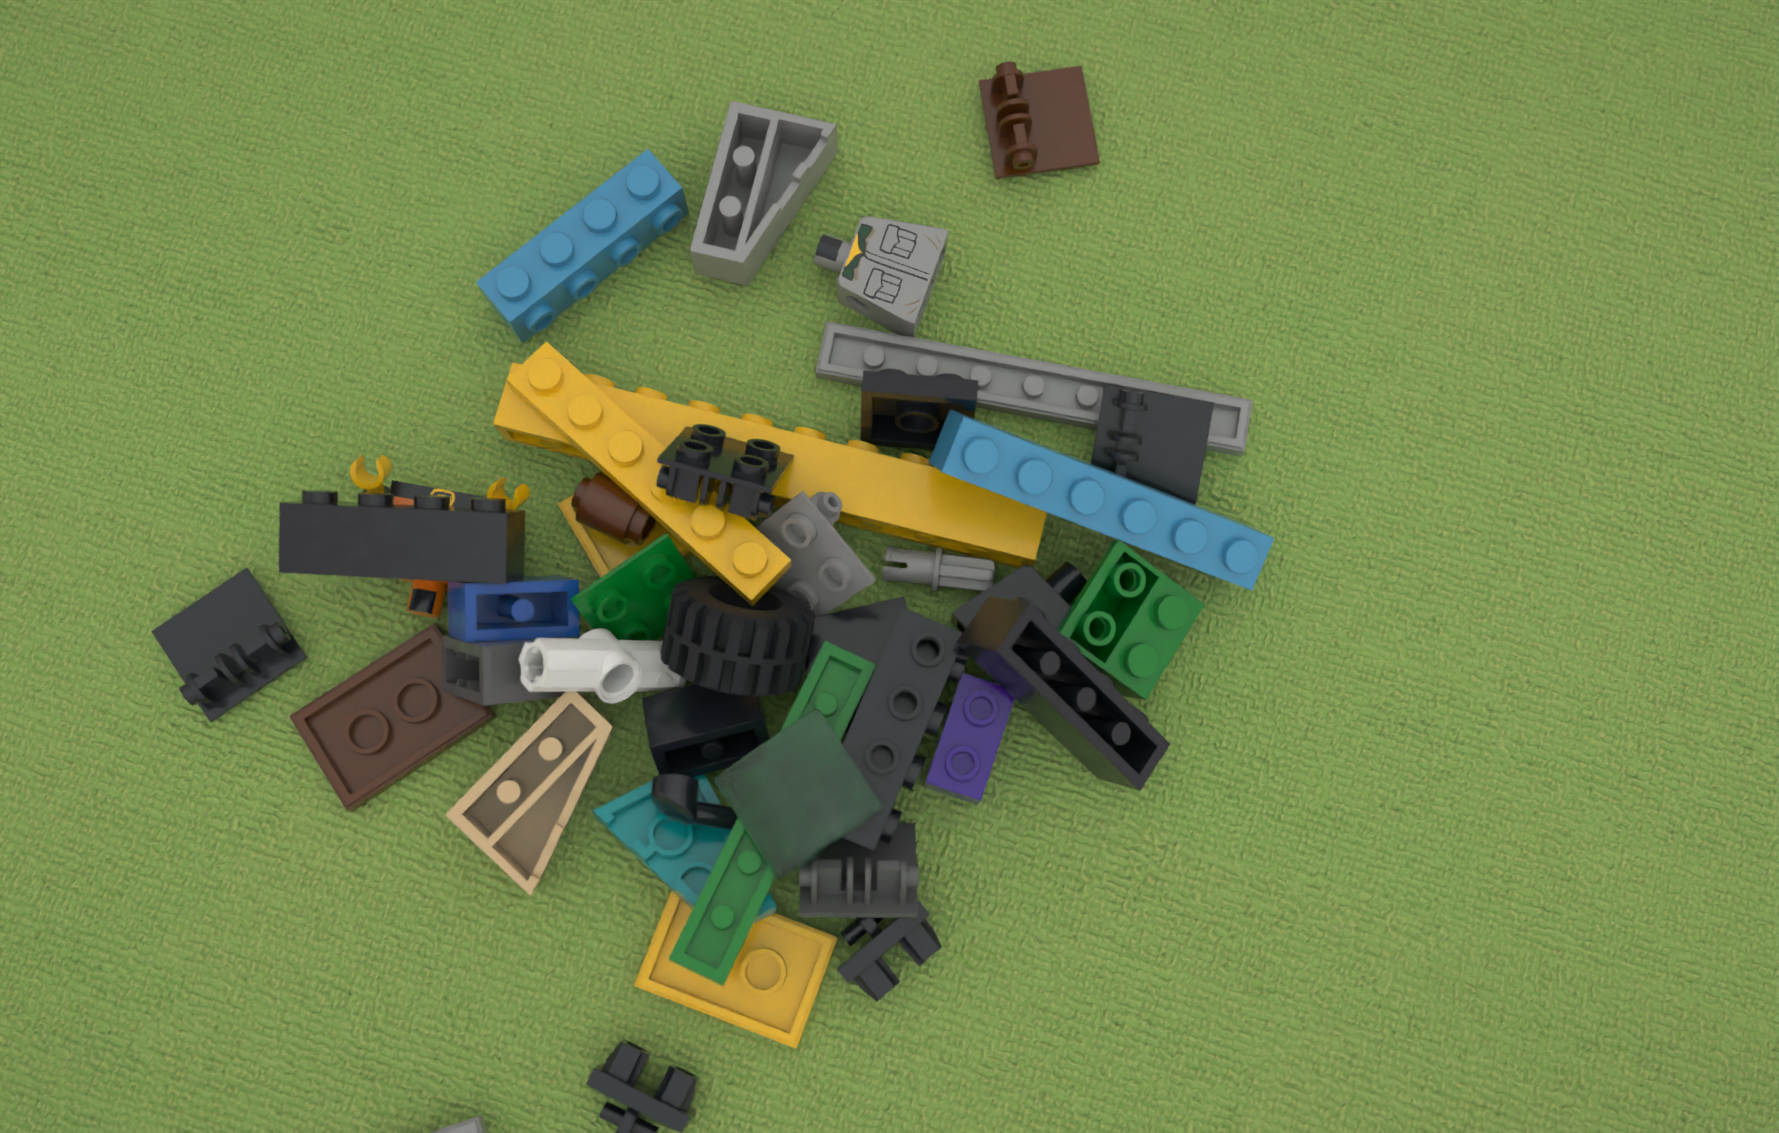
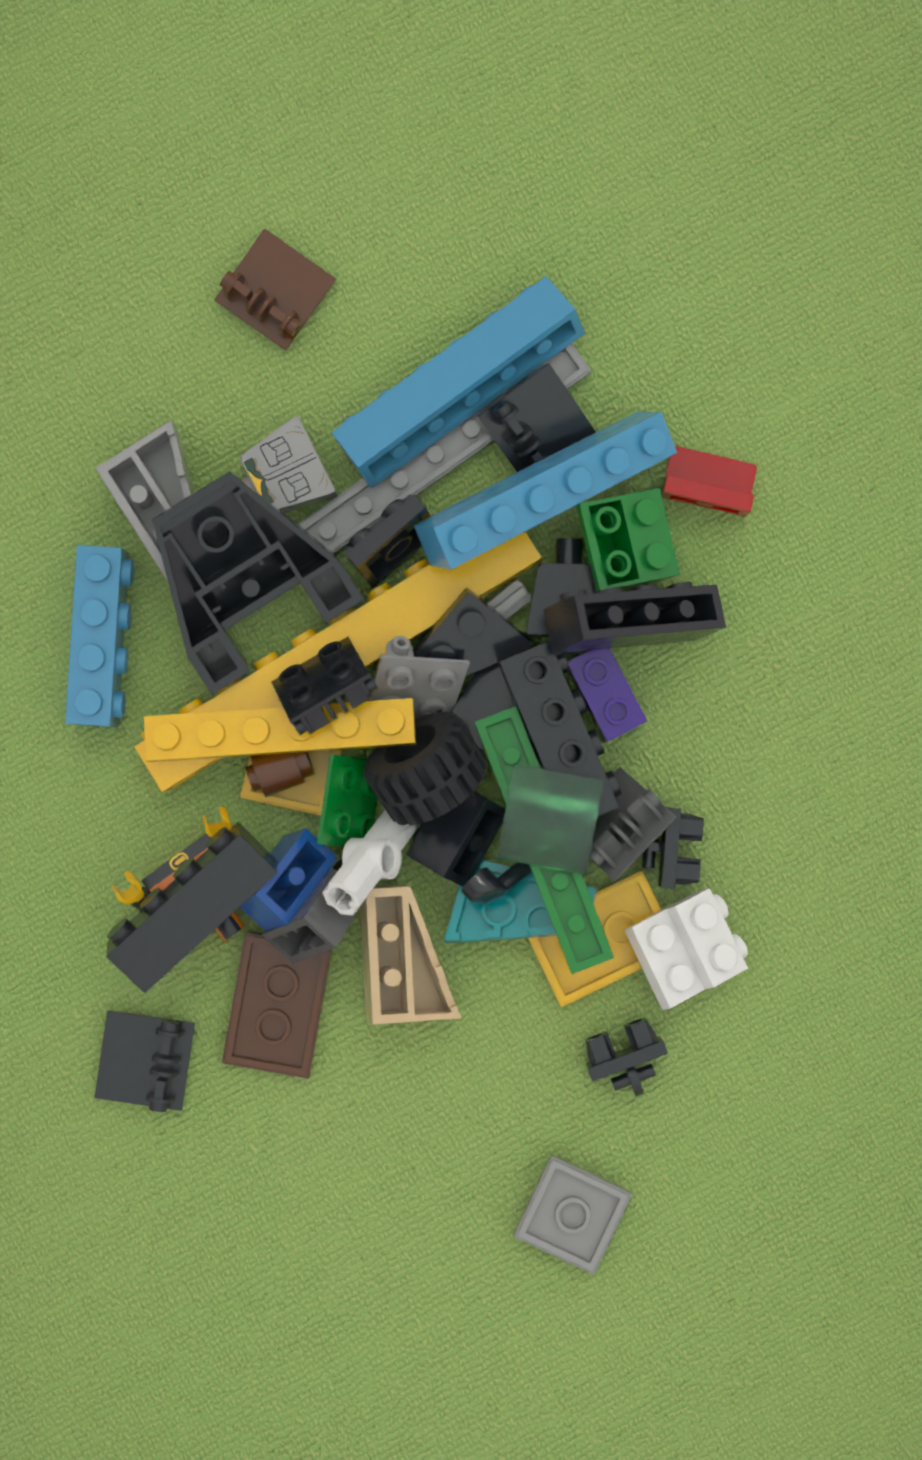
camera: 45 degrees left, 10 degrees up
none -> black wedge [152,471,364,695]
none -> dark azure brick [331,276,585,489]
none -> black wing [413,587,533,677]
none -> white plate [624,888,748,1010]
none -> red panel [661,446,757,517]

